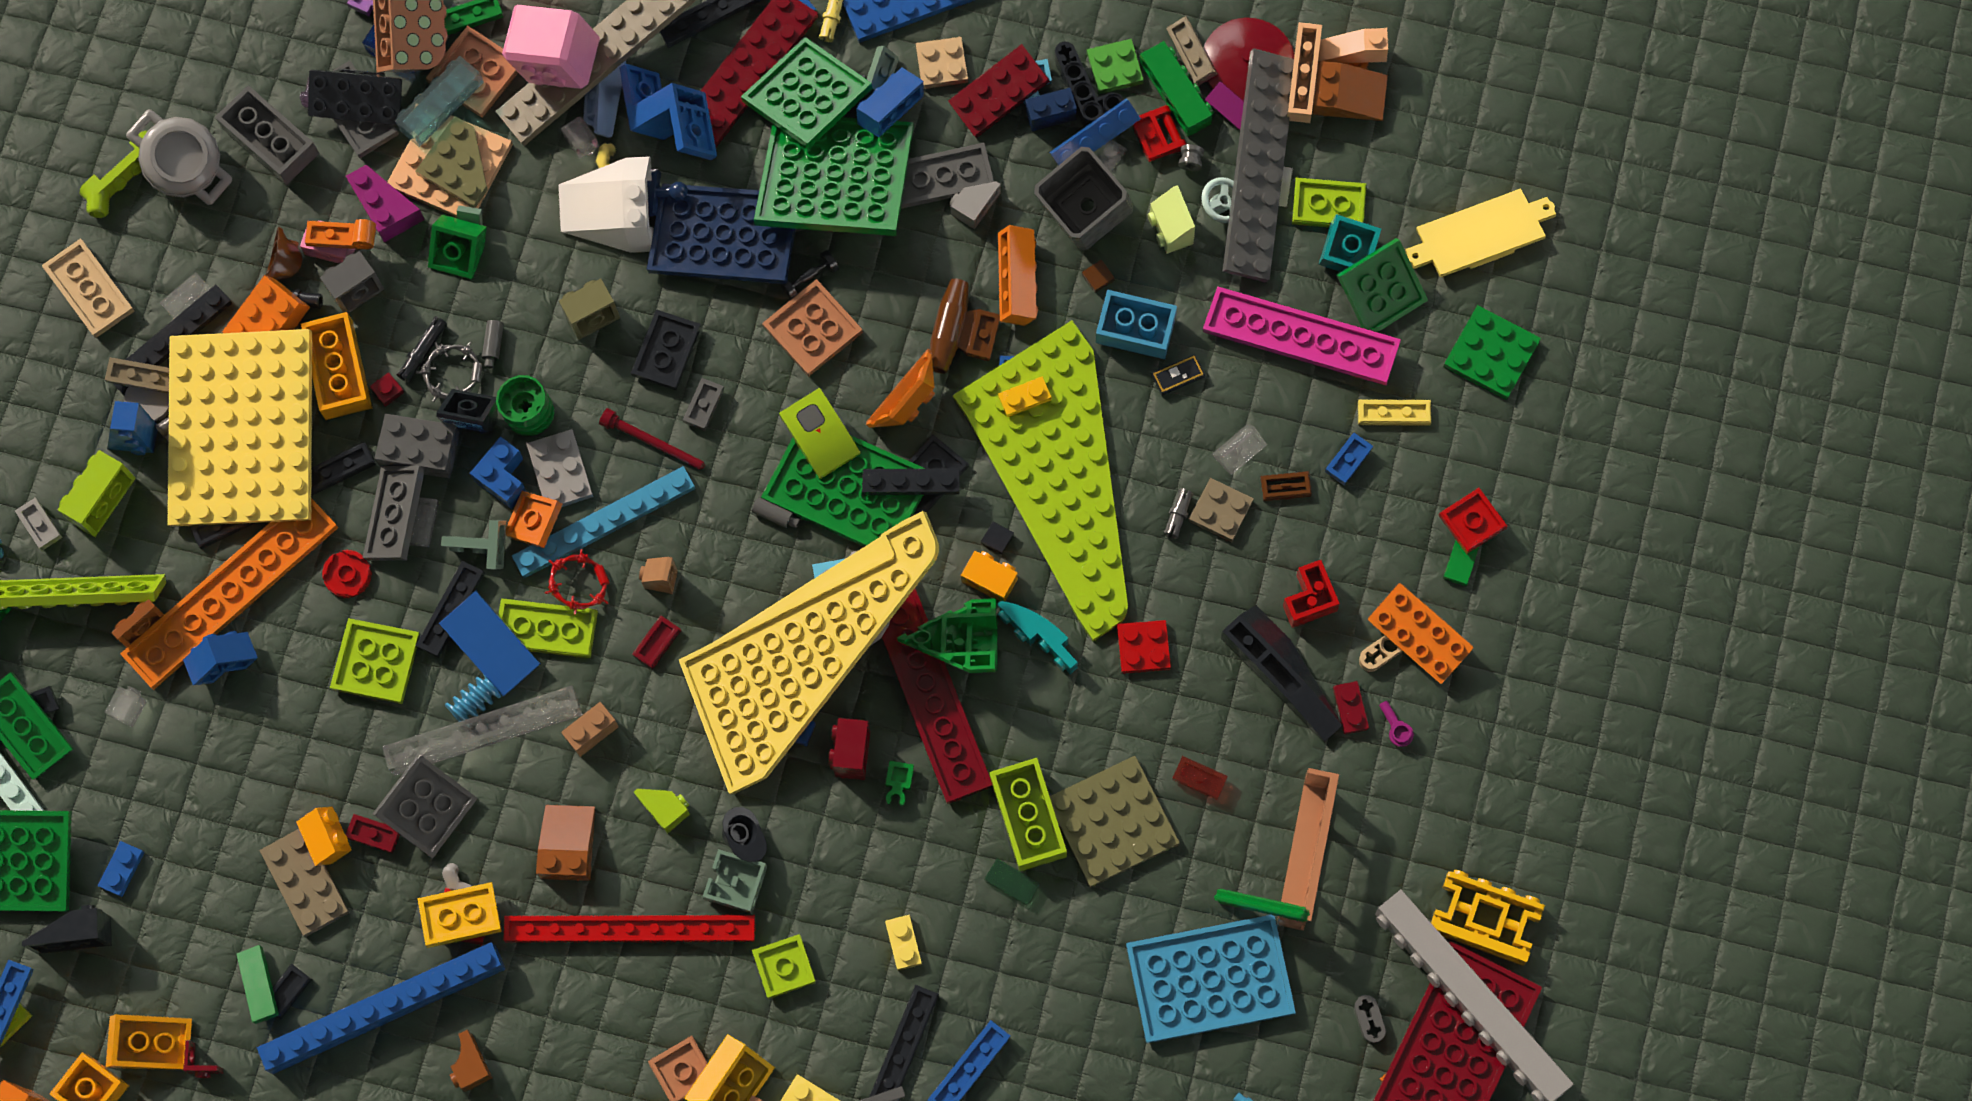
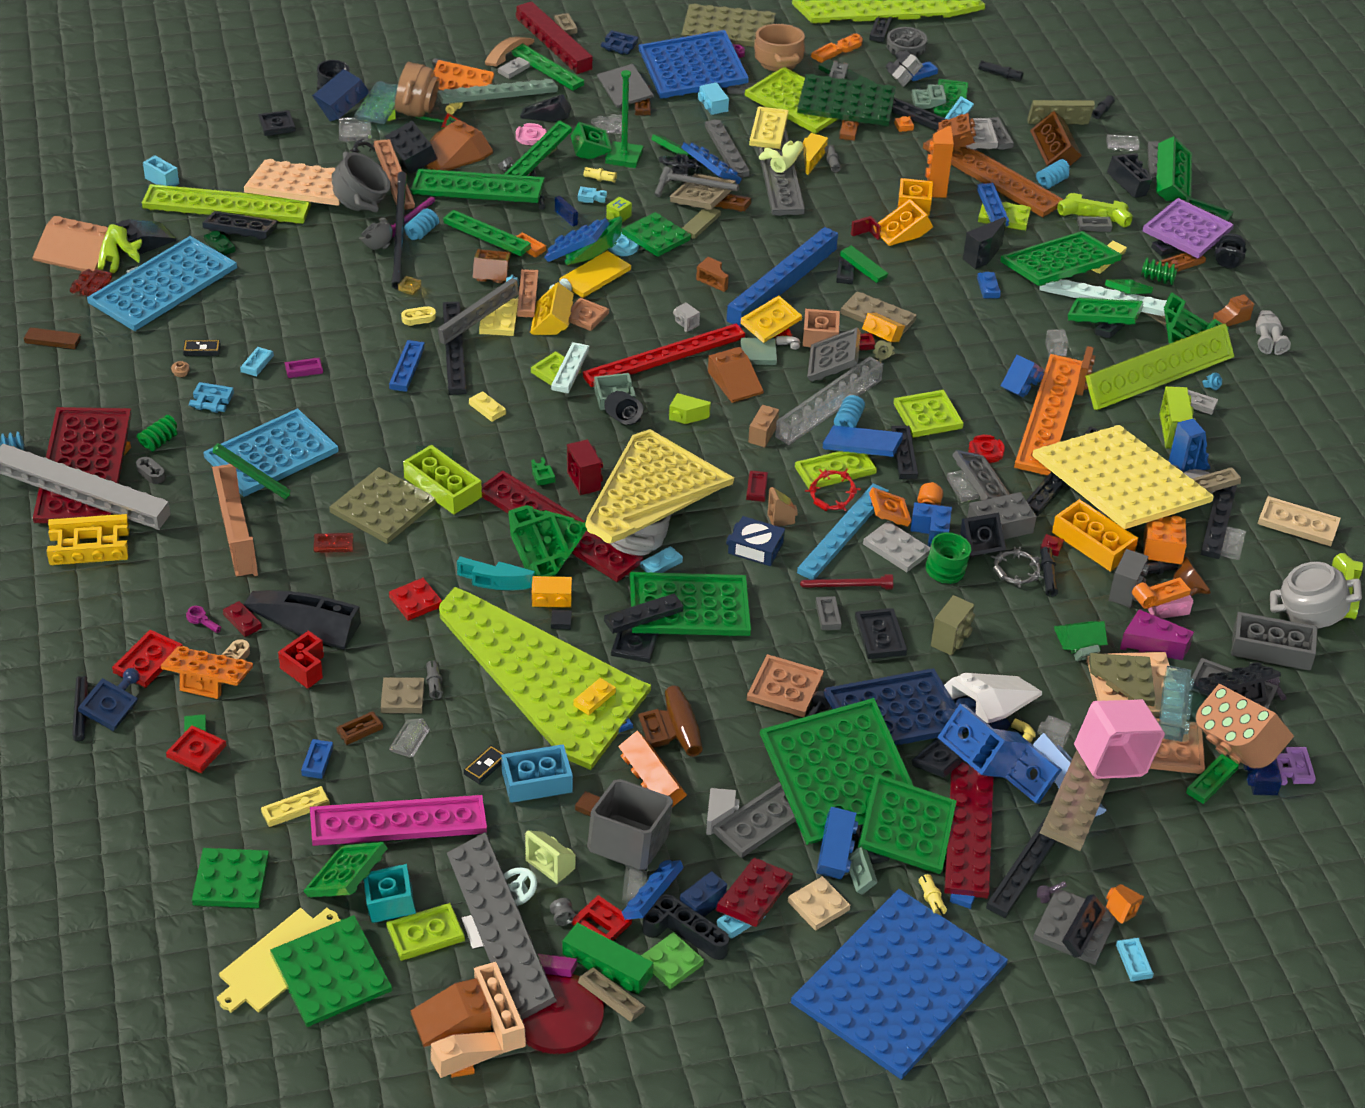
camera: 145 degrees right, 30 degrees down
sand green bracket [441,520,506,569] -> none
dark grey cylinder [482,320,504,369] -> none
dark grey cylinder [751,497,800,529] -> none
lime slope [779,388,861,479] -> none
orange wedge [866,349,935,428] -> none
none -> black axle [72,676,88,742]
none -> dark blue plate [78,668,140,731]
none -> red plate [112,630,183,688]
none -> green piece [137,415,178,452]
none -> green plate [270,915,392,1027]
none -> light aqua tile [551,342,589,393]
none -> light grey brick [673,303,700,333]
none -> dark blue brick [726,516,785,566]
none -> sand green tile [740,338,777,365]
none -> nougat brick [803,309,840,347]
none -> olive animal [873,340,895,361]
none -> black plate [911,738,964,778]
none -> orange head [917,482,943,506]

